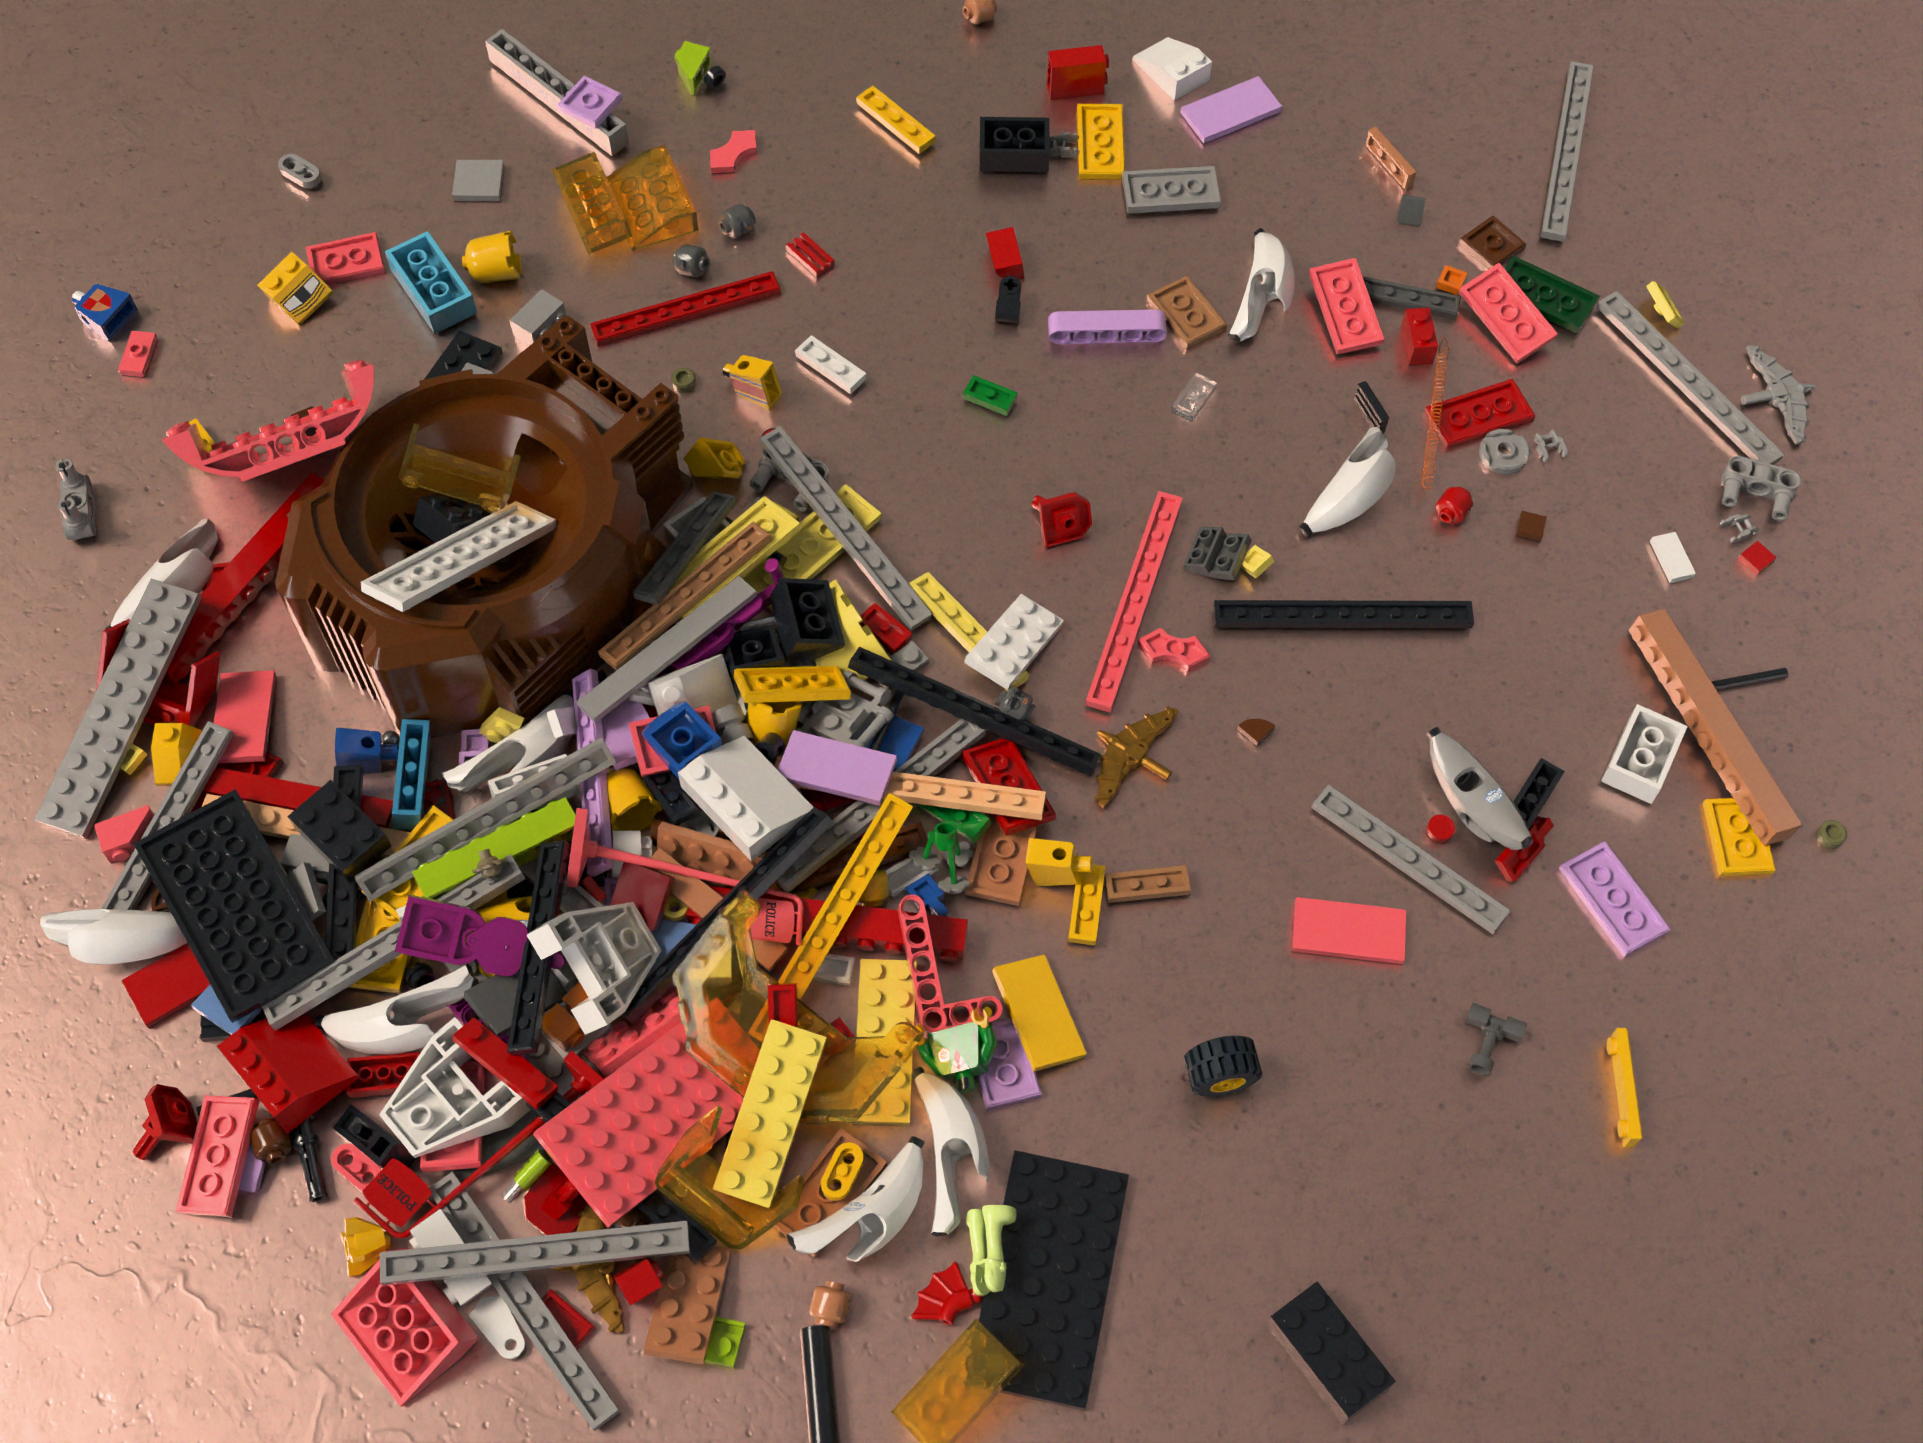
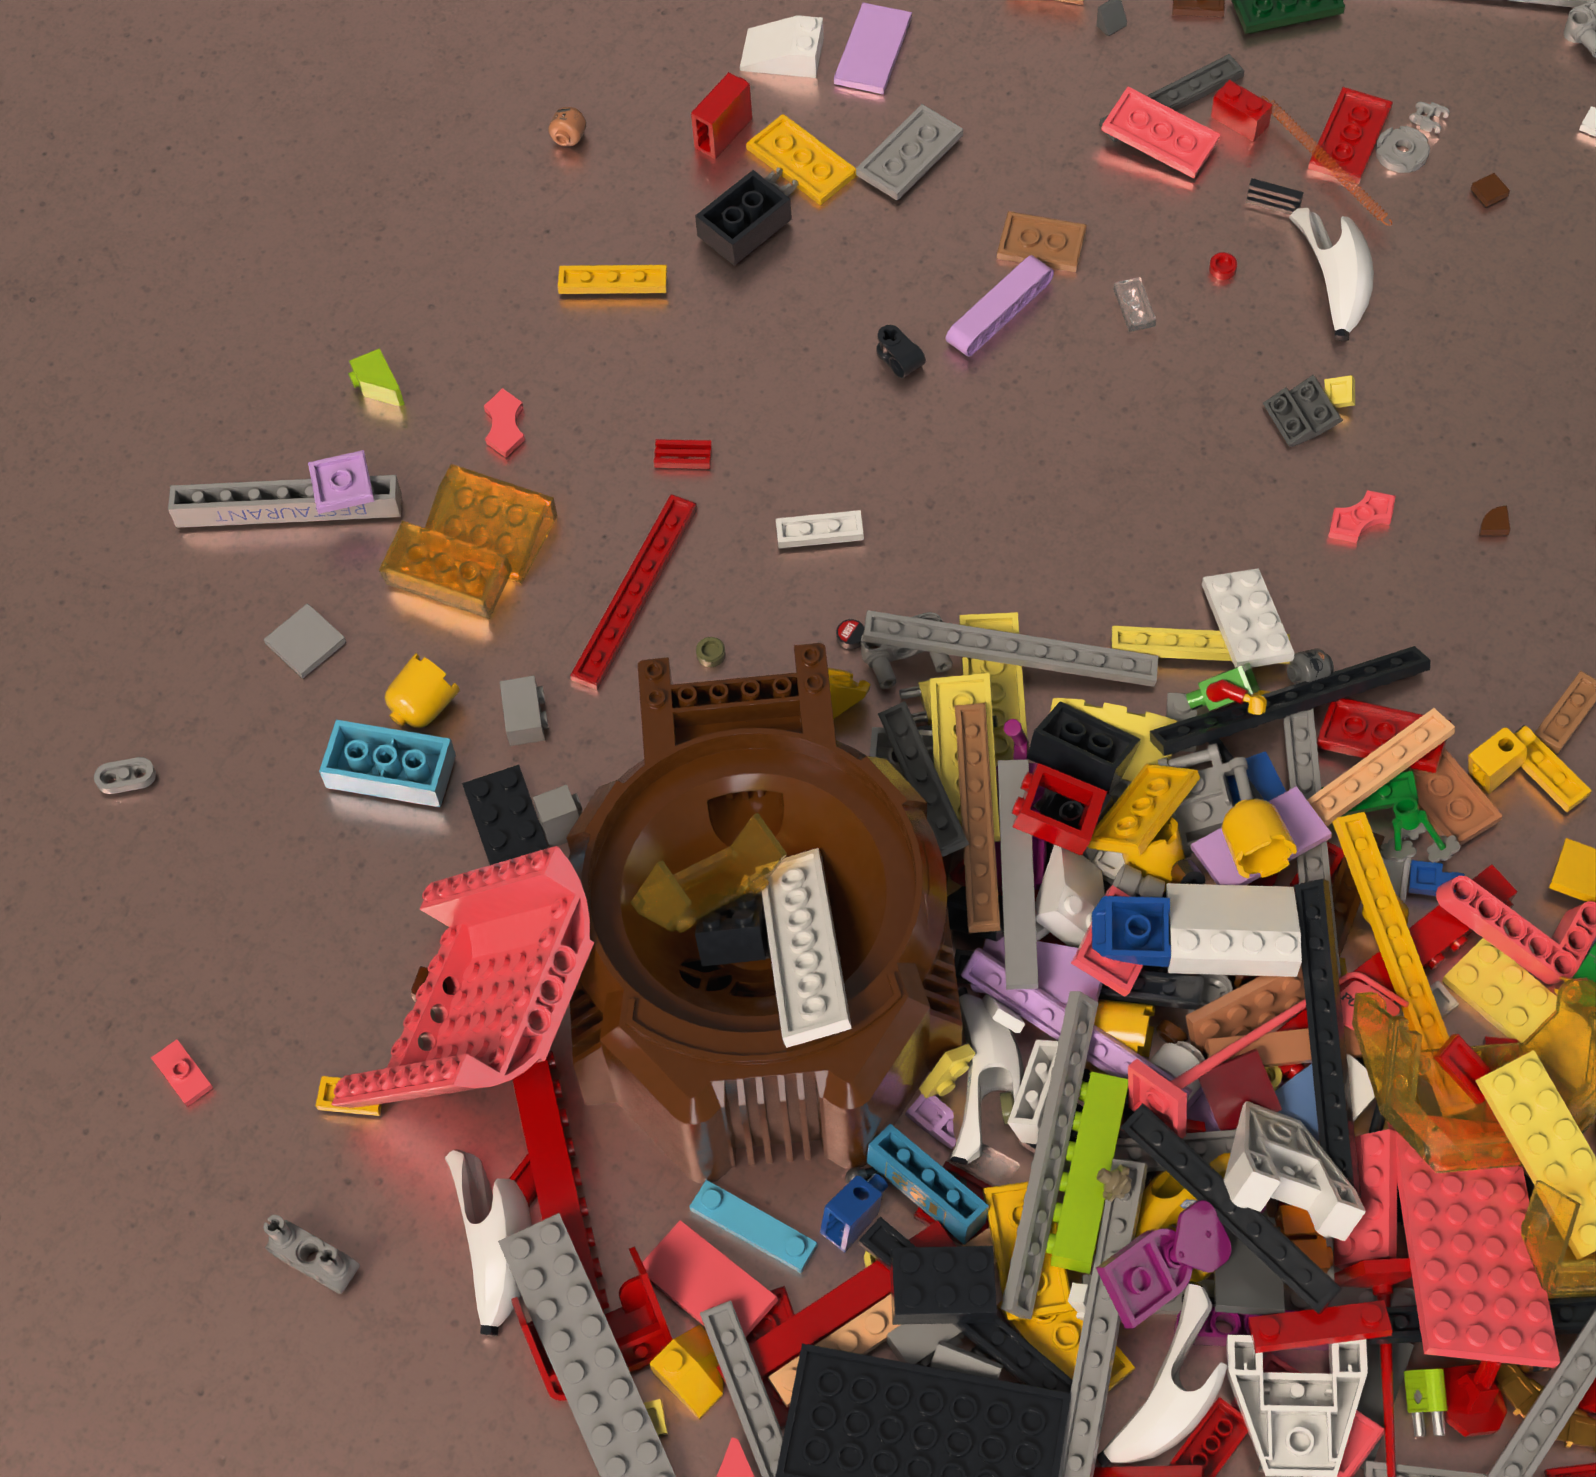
camera: 40 degrees left, 0 degrees up
blue torso [72,284,137,341] -> none
yellow slope [257,252,334,326] -> none
coral tile [306,232,386,285] -> none
black plate [405,962,435,989] -> none
dark grey head [673,244,710,278] -> none
black tile [704,66,726,89] -> none
dark grey head [719,204,756,239] -> none
yellow torso [723,355,782,410] -> none
red plate [860,603,912,654] -> none
green plate [963,375,1018,416] -> none
red brick [986,227,1025,279] -> none
red piece [1031,492,1092,548] -> none
coral plate [1085,491,1183,713] -> none
pearl gold bar [1095,706,1179,808] -> none
black plate [1213,600,1474,628] -> none
white piece [1228,228,1295,341] -> none
red head [1435,487,1473,524] -> none
orange plate [1436,265,1468,296] -> none
coral plate [1459,263,1558,364] -> none
none -> medium azure plate [689,1180,818,1274]
none -> red window [1011,763,1107,855]
none -> torso [1186,663,1270,715]
none -> red tile [1209,252,1237,280]
none -> yellow cylinder [1221,799,1297,878]

